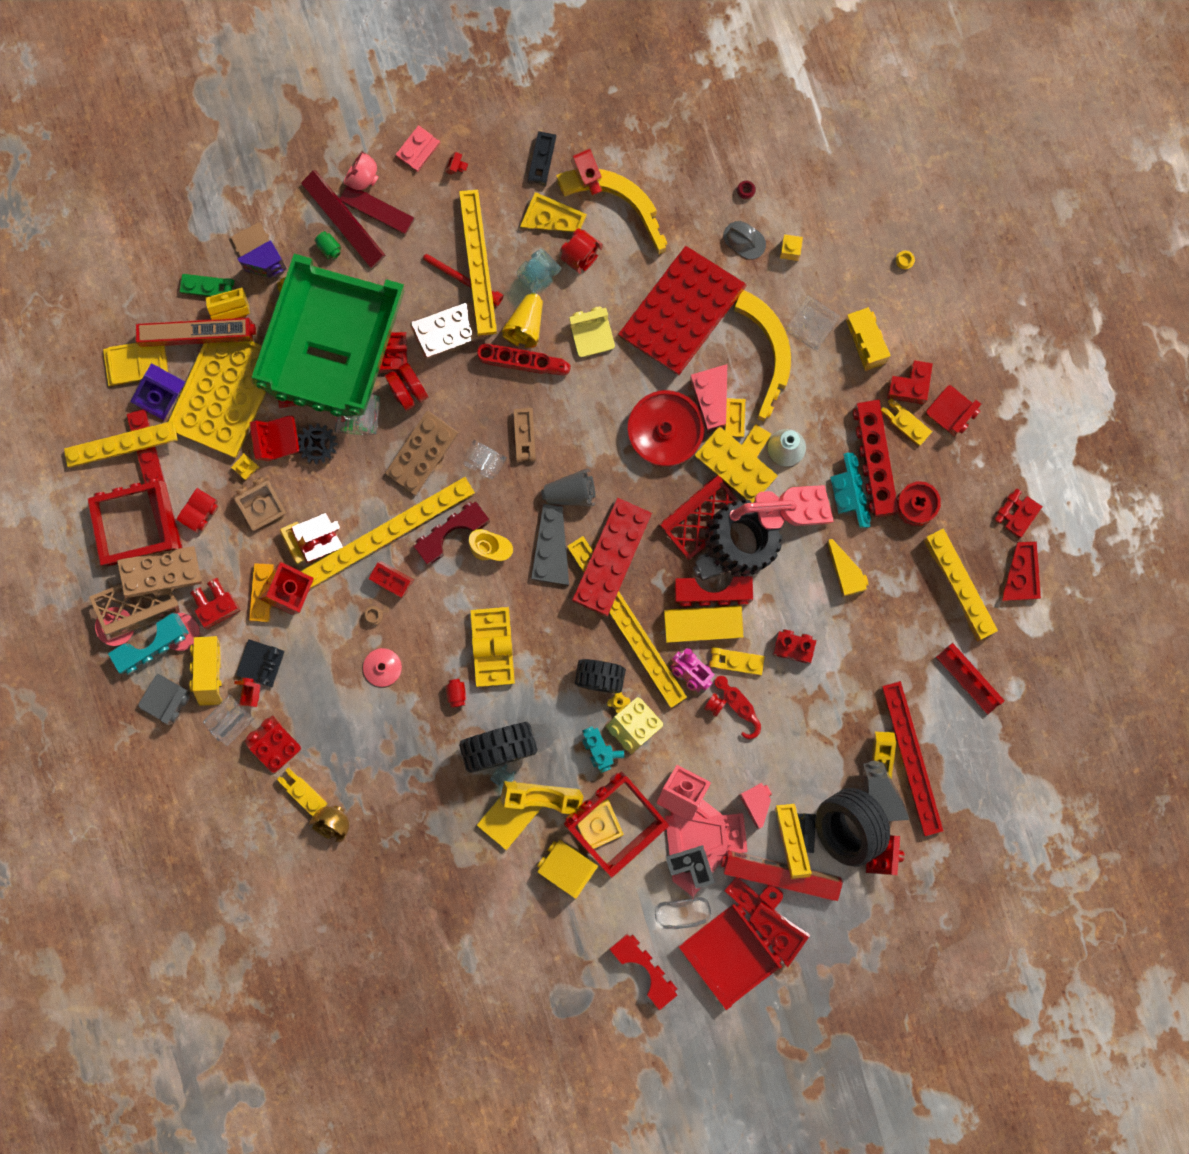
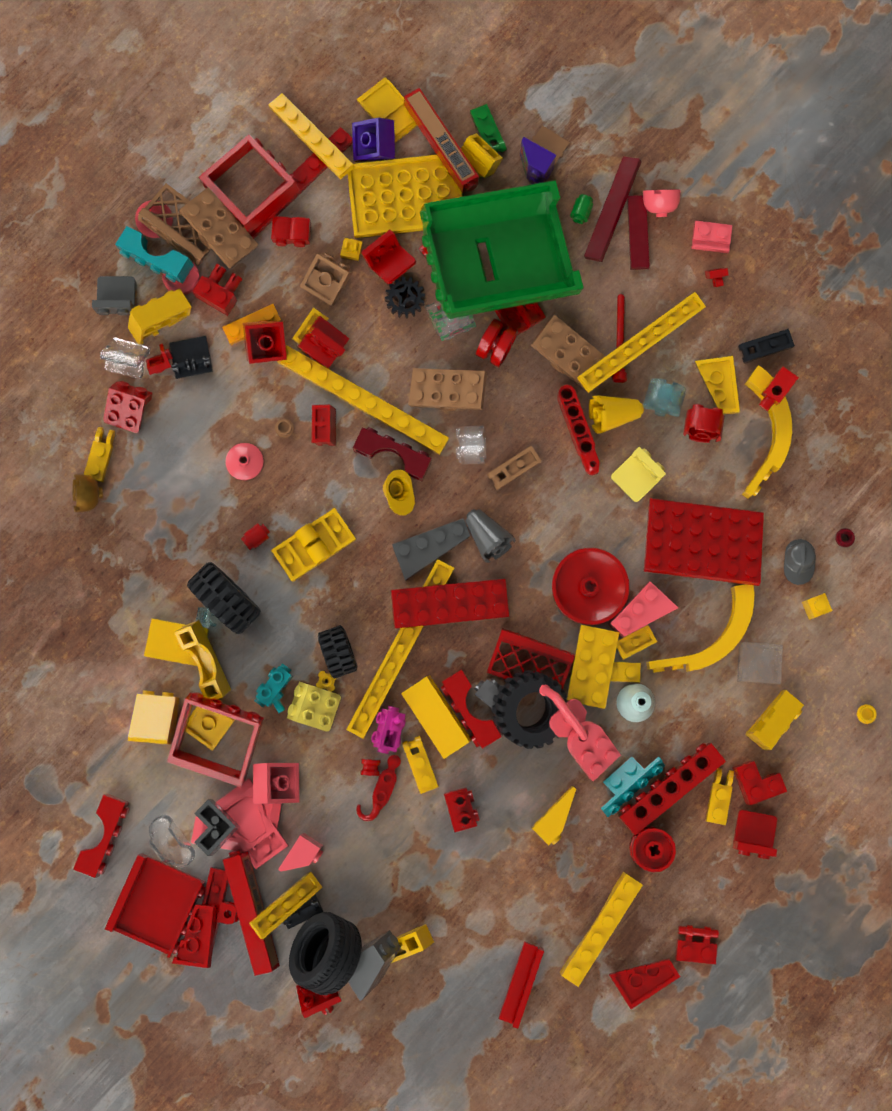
camera: 60 degrees right, 0 degrees up
red plate [882,681,943,836] -> none

